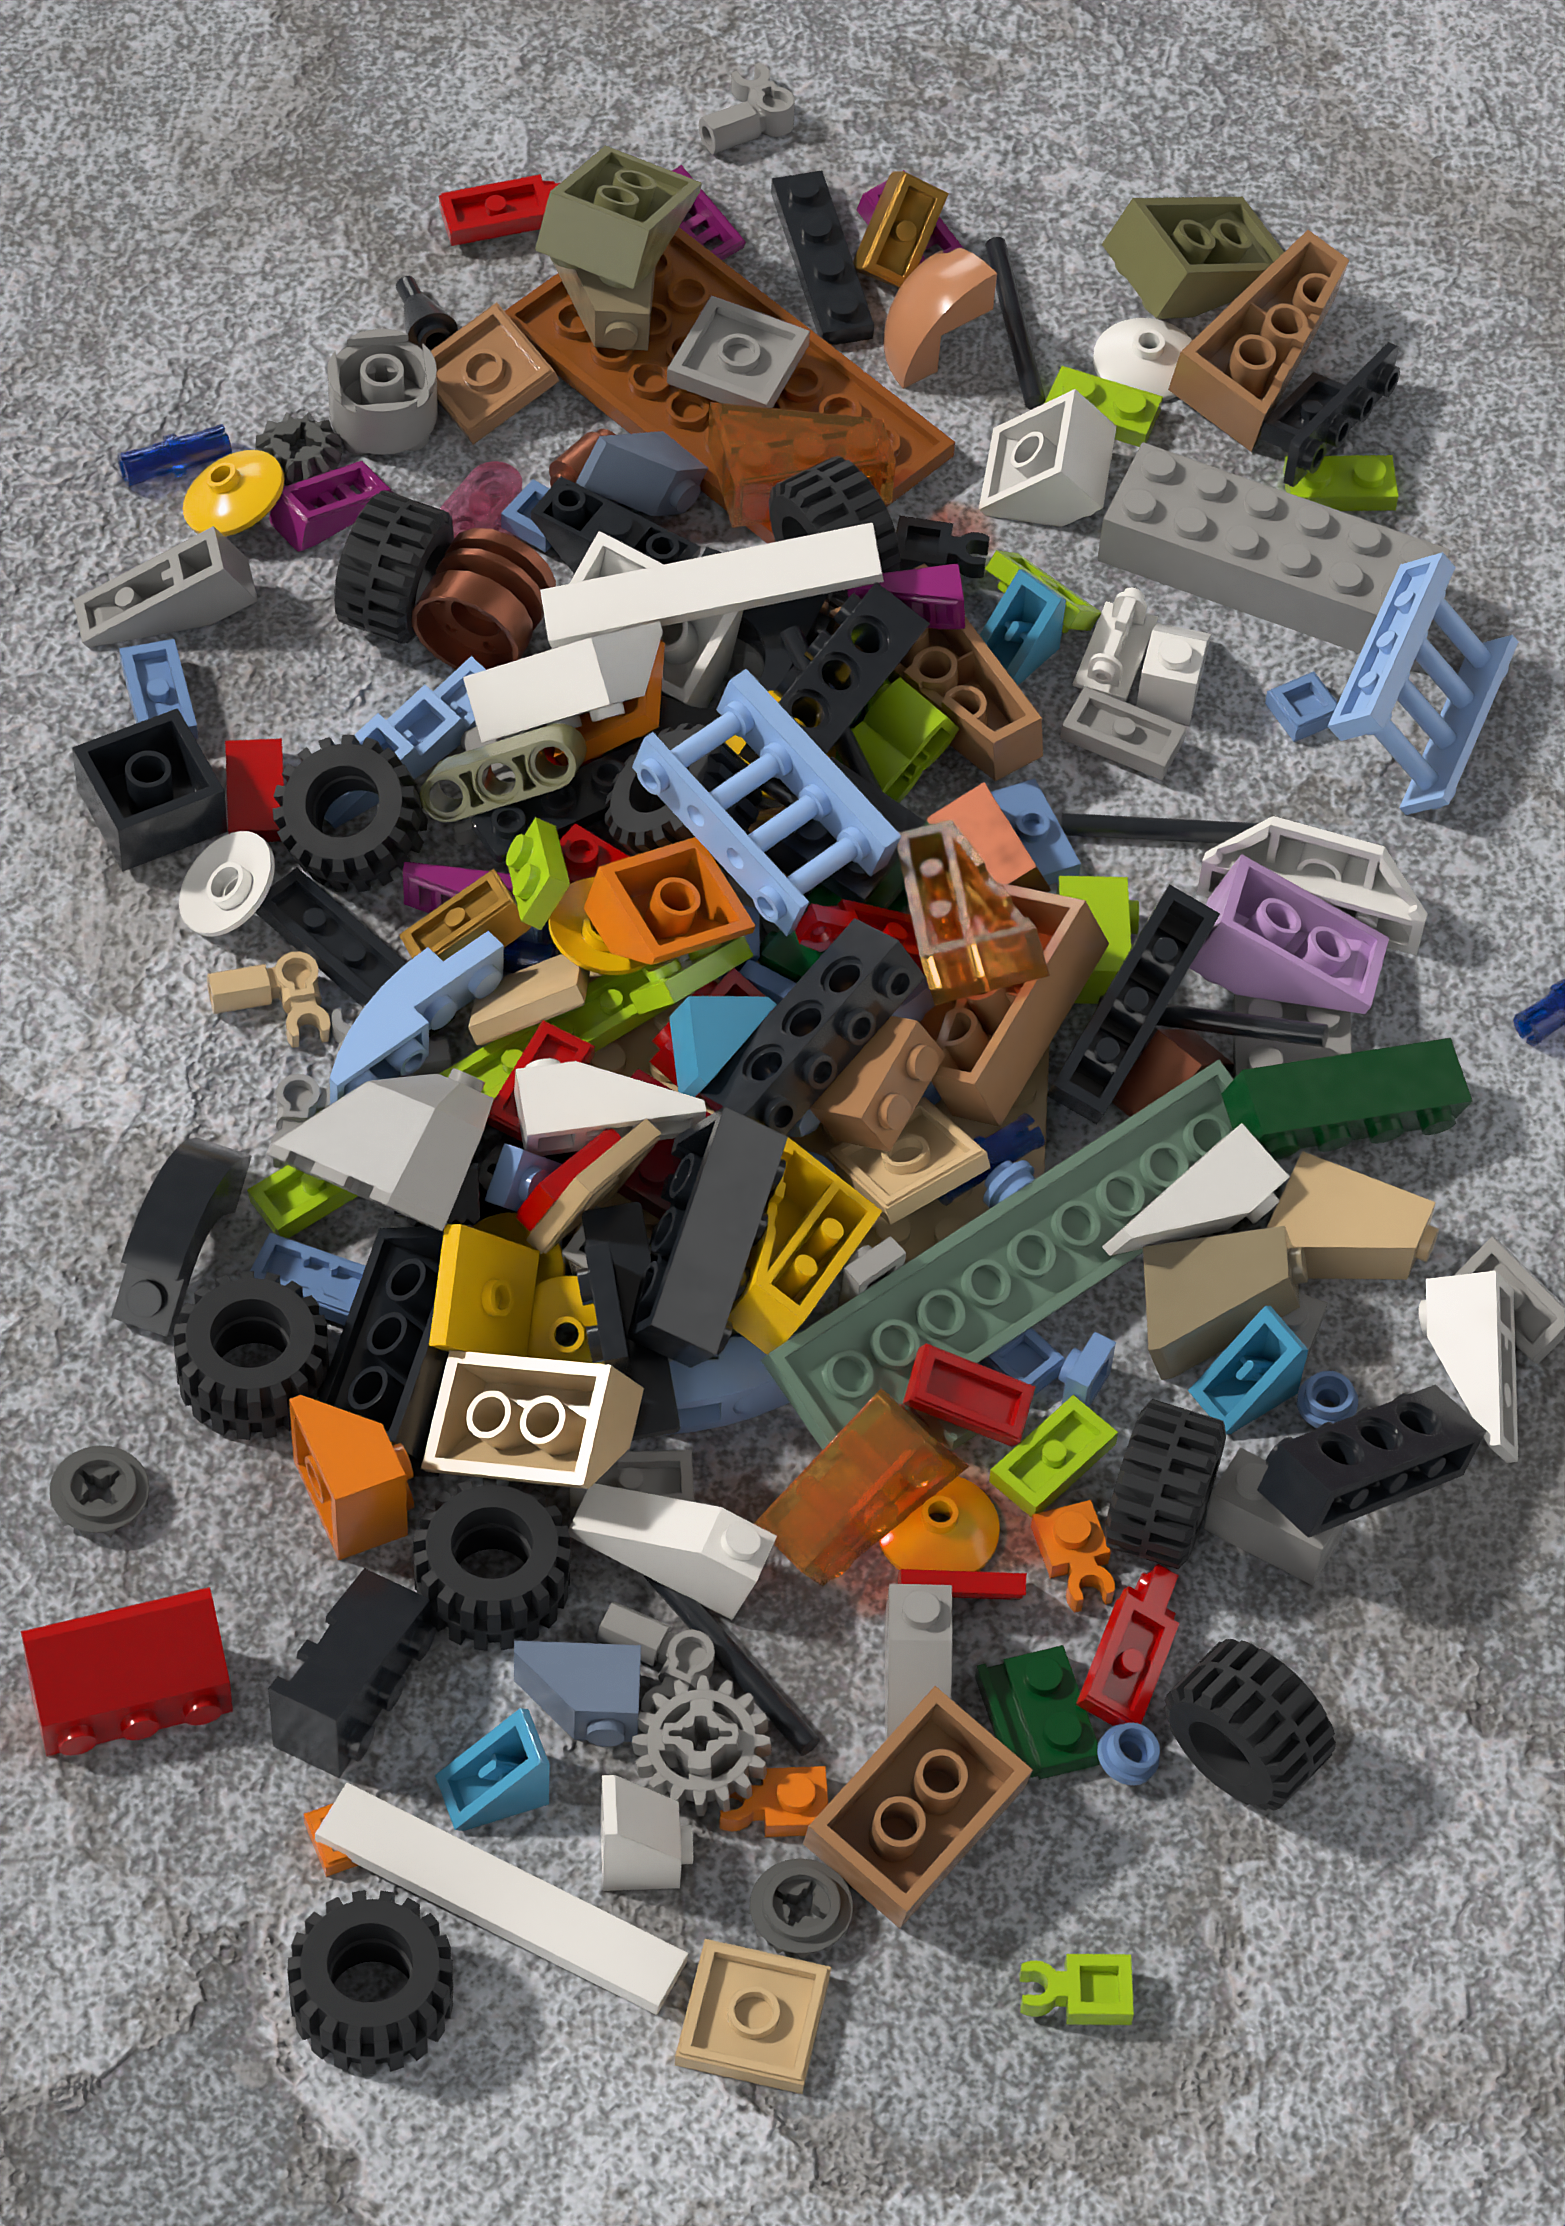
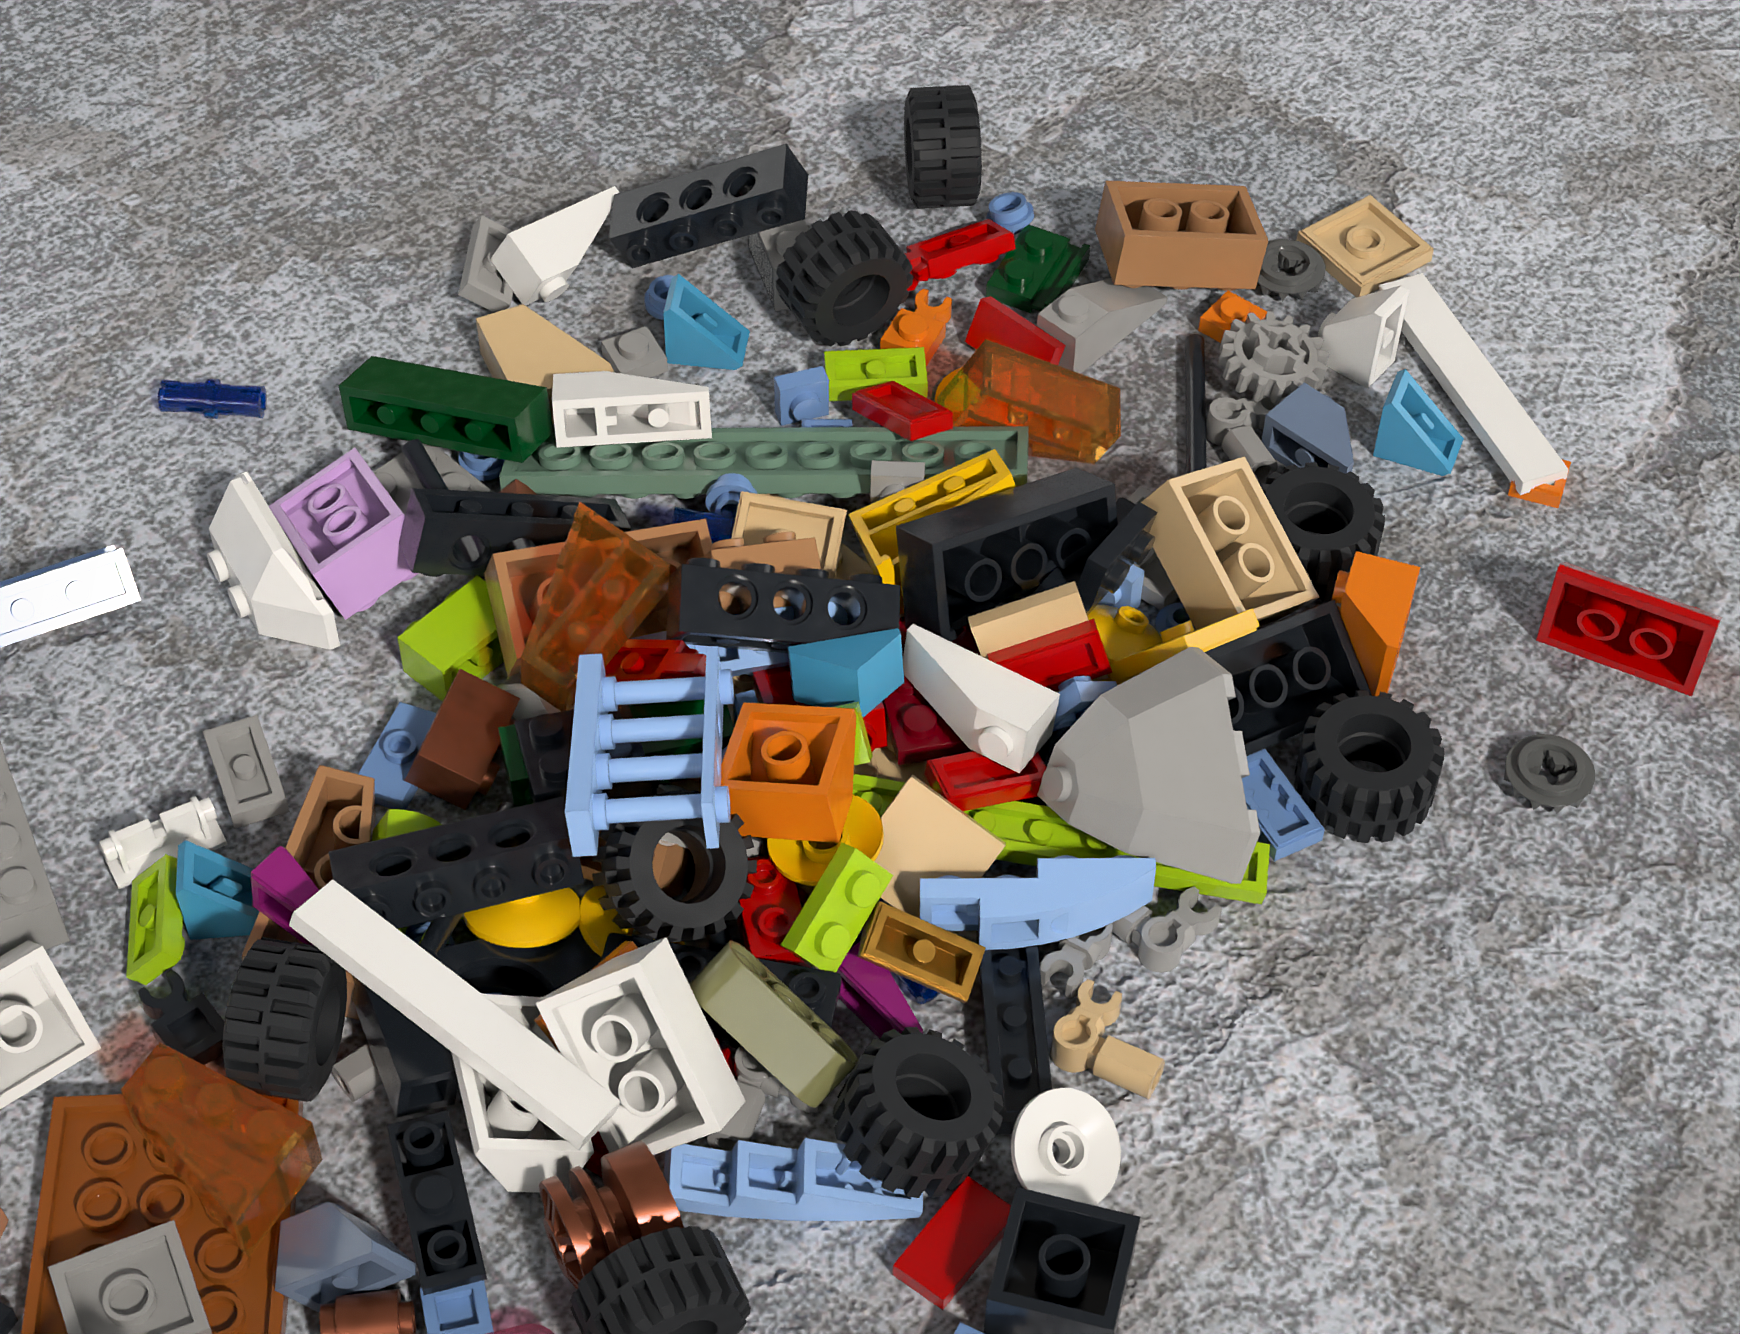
camera: 135 degrees left, 5 degrees down
black arch [111,1137,252,1337] -> none
black wedge [268,1568,436,1779] -> none
black tyre [287,1890,454,2074] -> none
white slope [568,1483,777,1620] -> none
lime plate [1019,1954,1134,2025] -> none
black bar [1061,813,1259,844] -> none
white slope [1136,623,1211,725] -> none
dark tan slope [1143,1226,1308,1380] -> none
medium blue tile [1265,671,1338,742] -> none

